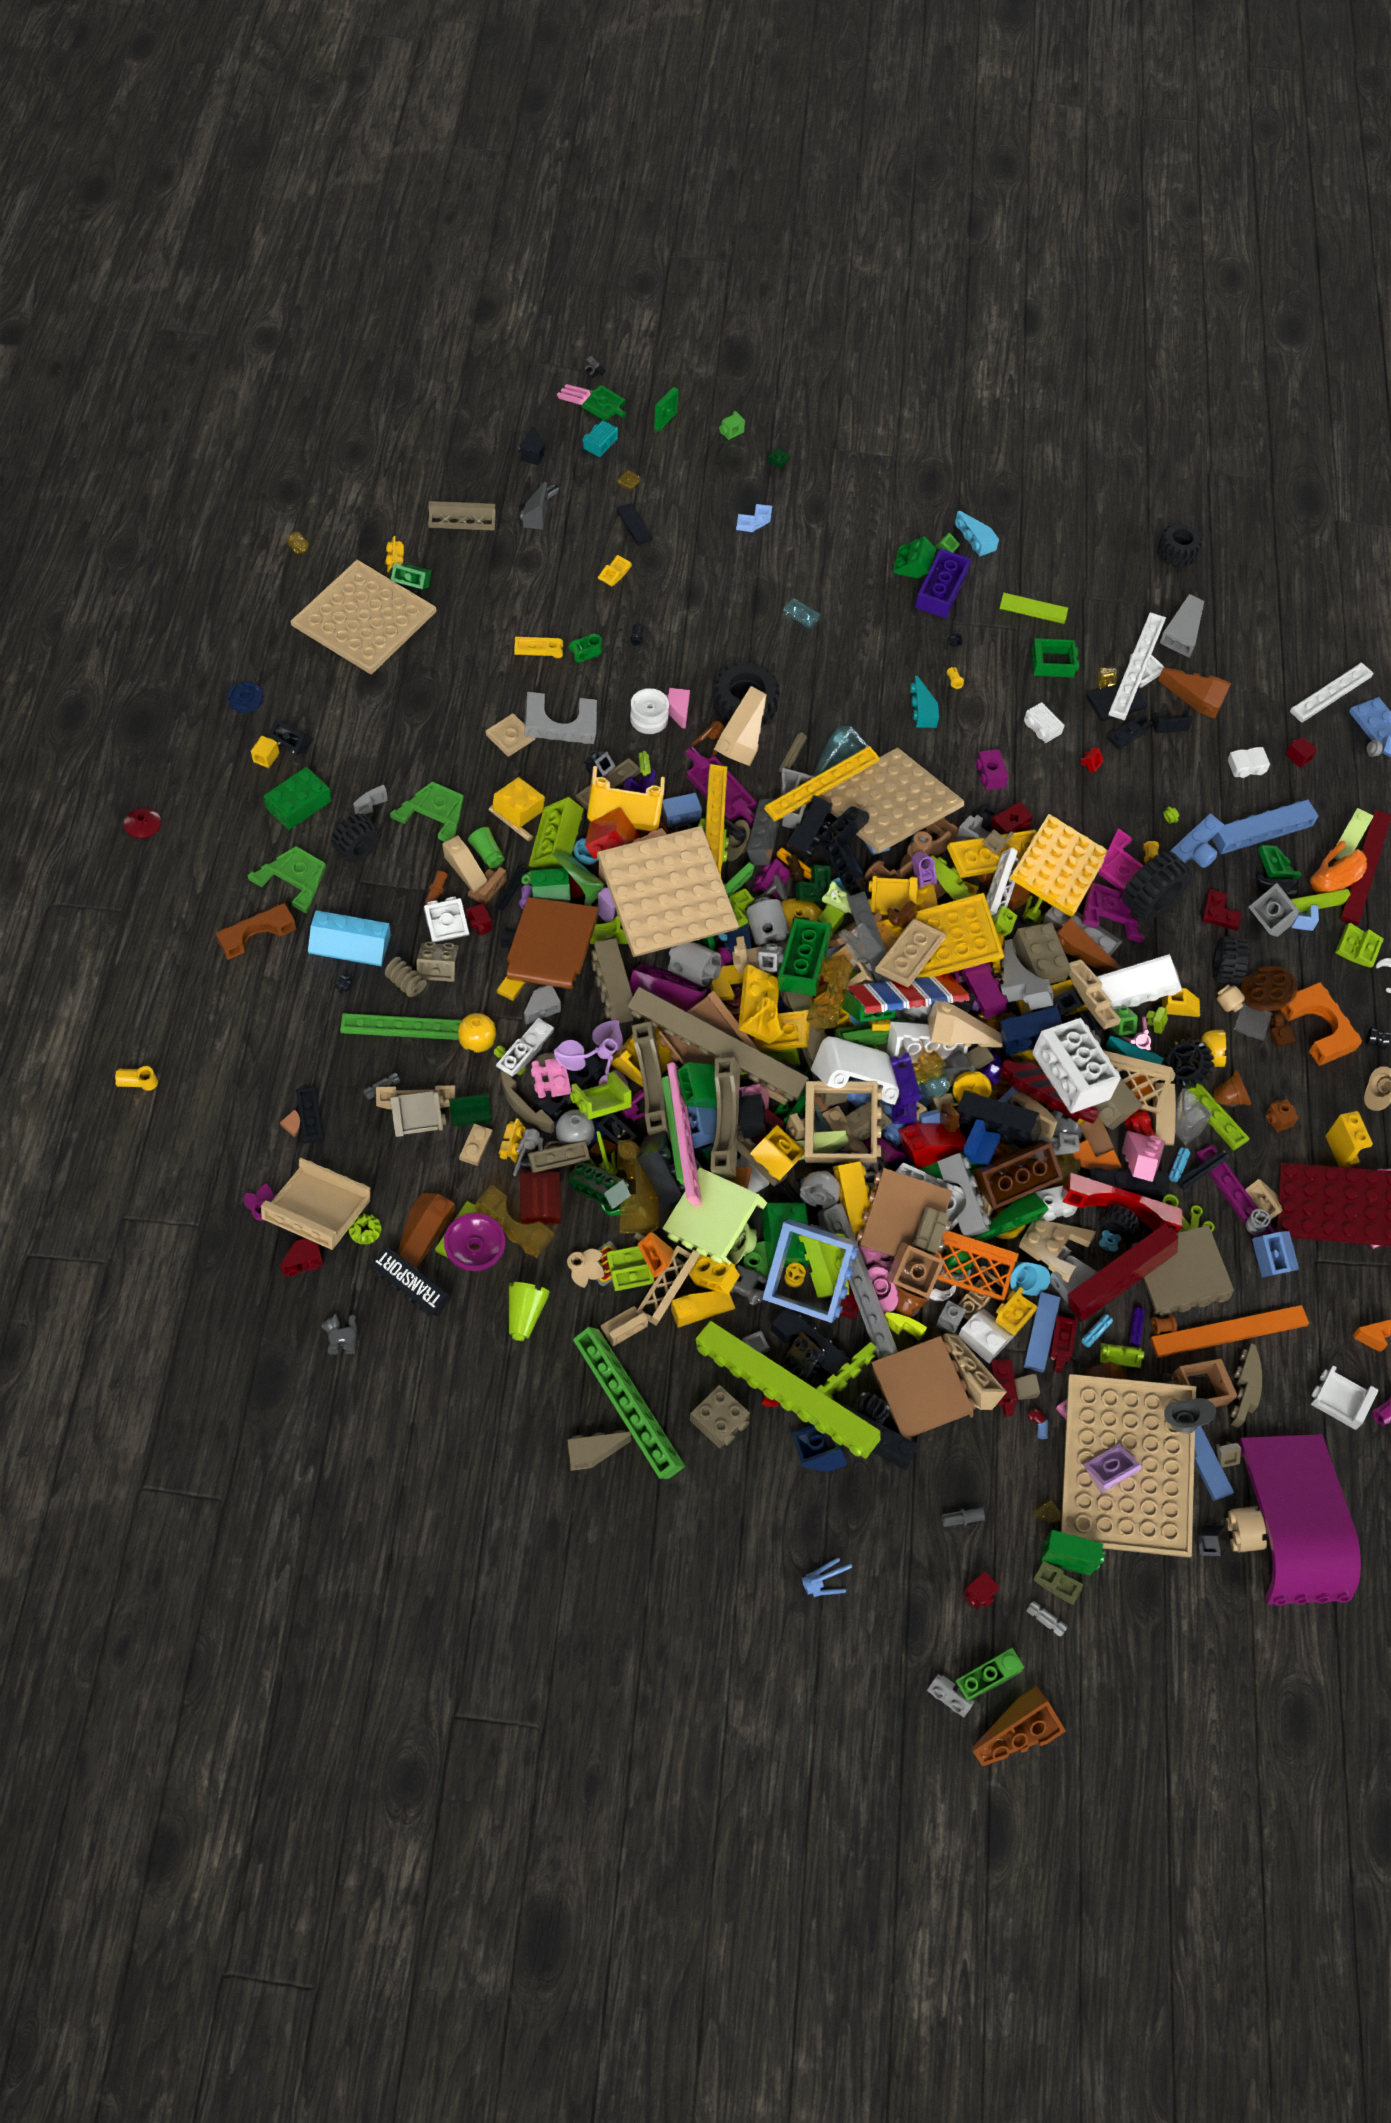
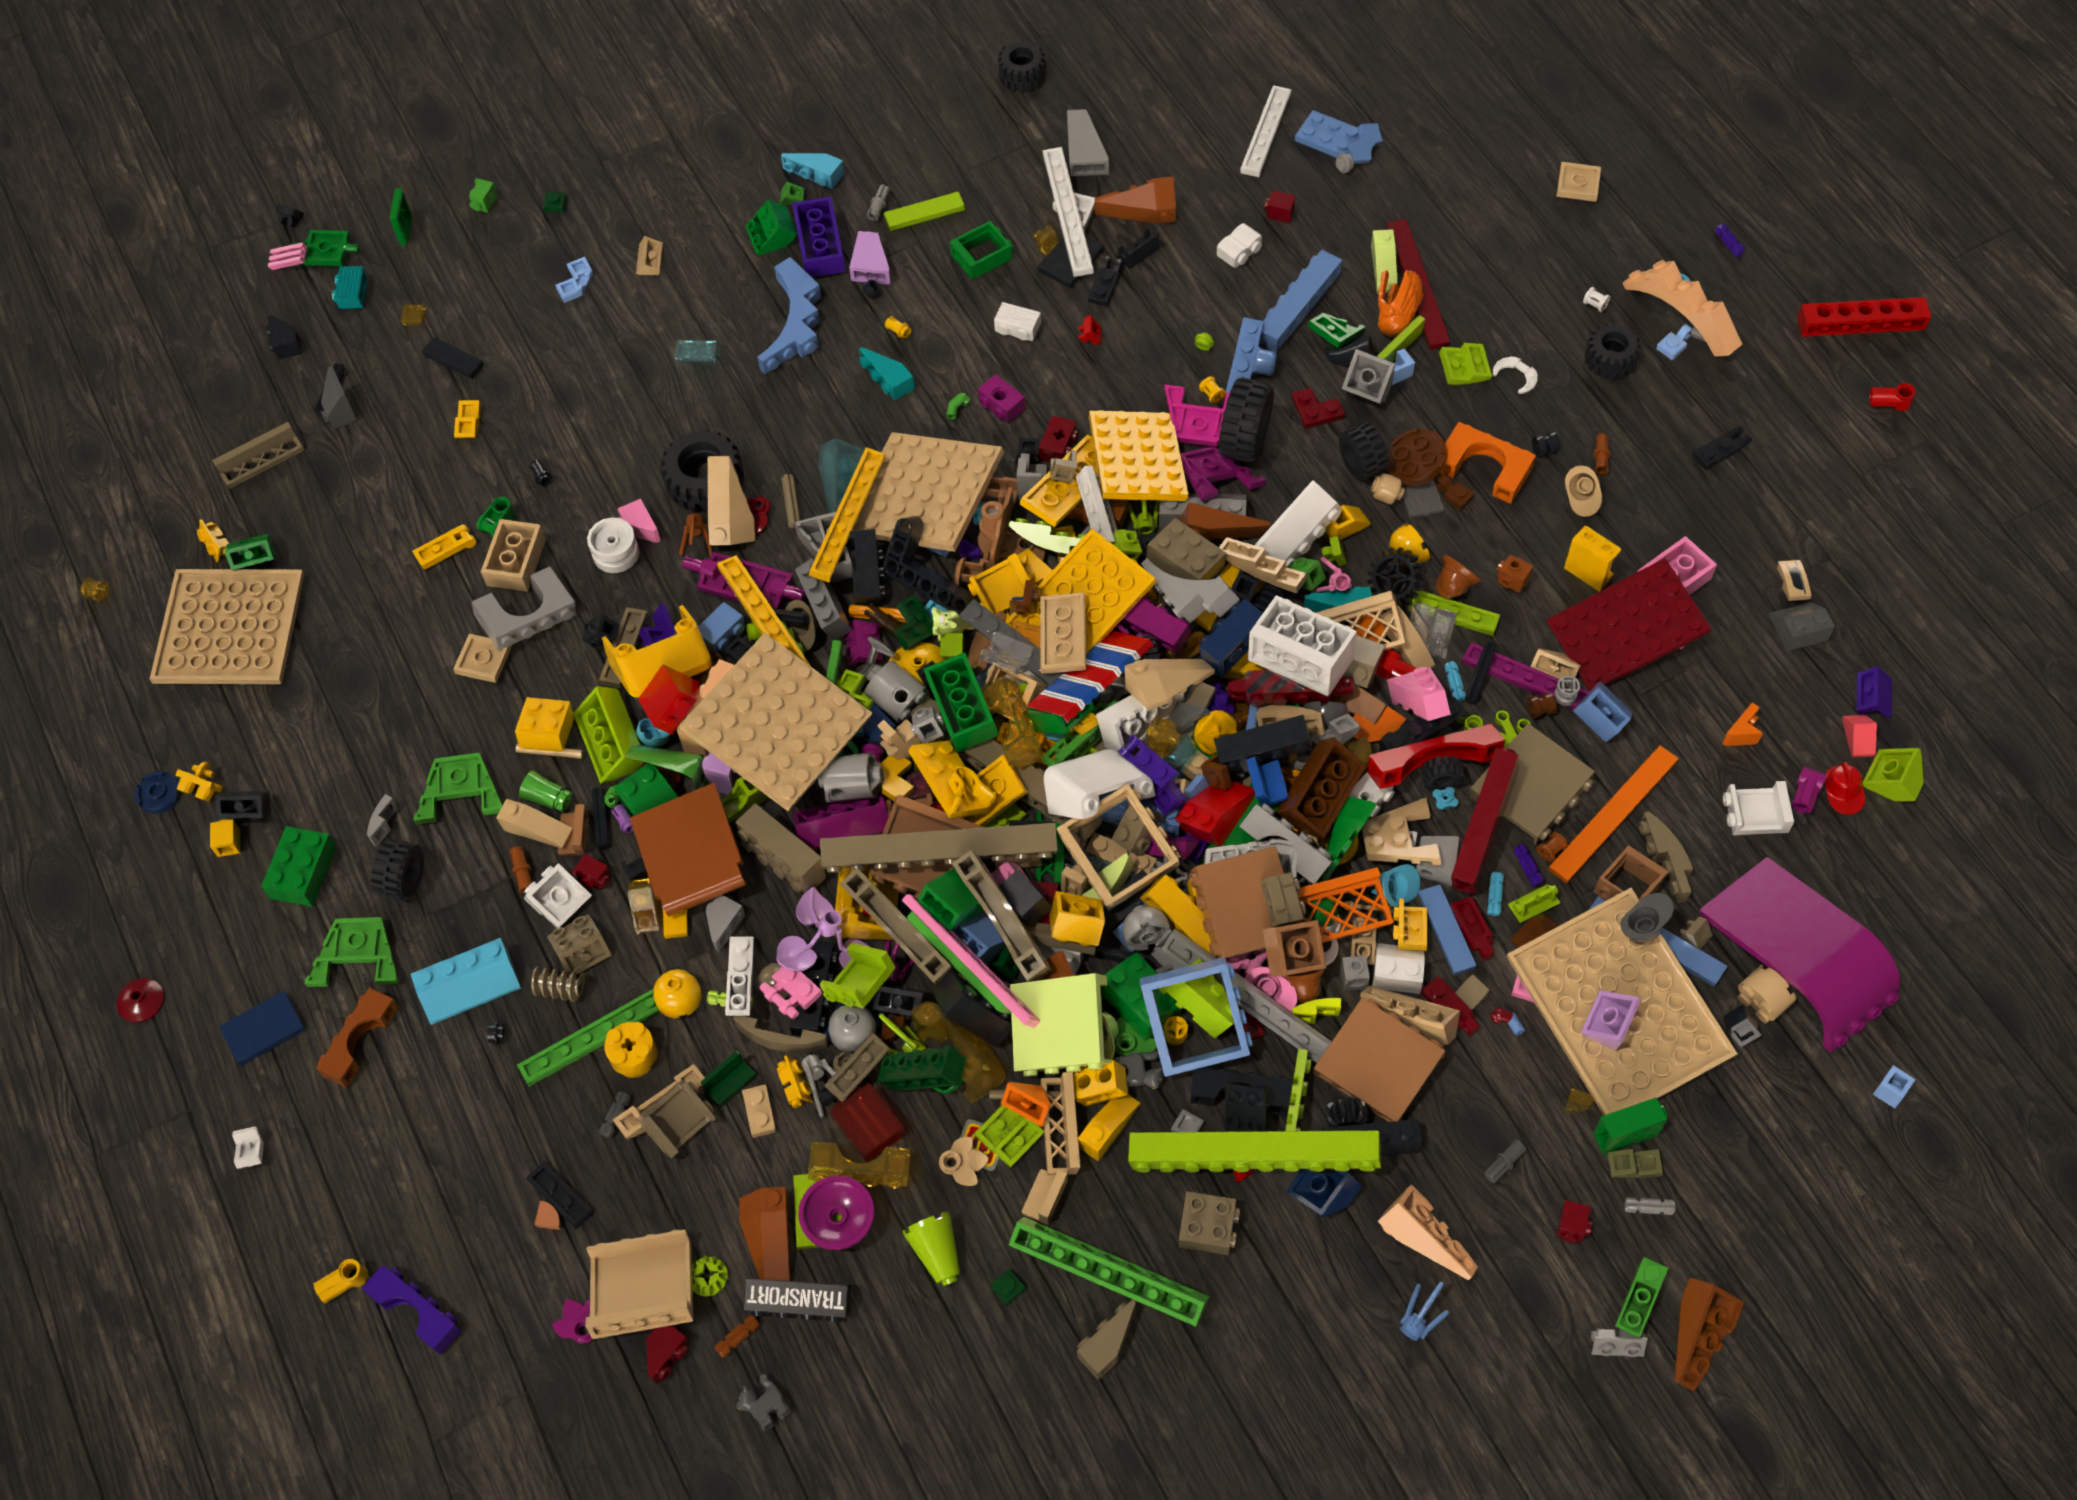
camera: 25 degrees left, 0 degrees up
lime axle [638,751,651,776] -> none
medium lavender piece [912,851,937,889] -> none
none -> yellow hips [176,762,223,802]
none -> dark blue tile [219,990,305,1067]
none -> white bracket [232,1127,264,1169]
none -> dark purple arch [361,1265,461,1355]
none -> tan brick [481,519,546,592]
none -> yellow brick [605,1022,658,1078]
none -> clear yellow slope [627,879,659,934]
none -> tan slope [636,236,663,275]
none -> dark orange axle [714,1314,760,1357]
none -> dark red plate [746,496,771,535]
none -> medium blue arch [758,257,821,374]
none -> lavender slope [849,231,891,285]
none -> light grey axle [866,184,890,221]
none -> bright green arm [946,393,970,420]
none -> dark purple tile [959,539,982,560]
none -> dark green plate [990,1269,1026,1306]
none -> light nougat wedge [1378,1184,1478,1280]
none -> reddish brown wheel [1527,692,1557,719]
none -> light blue brick [1873,1065,1915,1108]

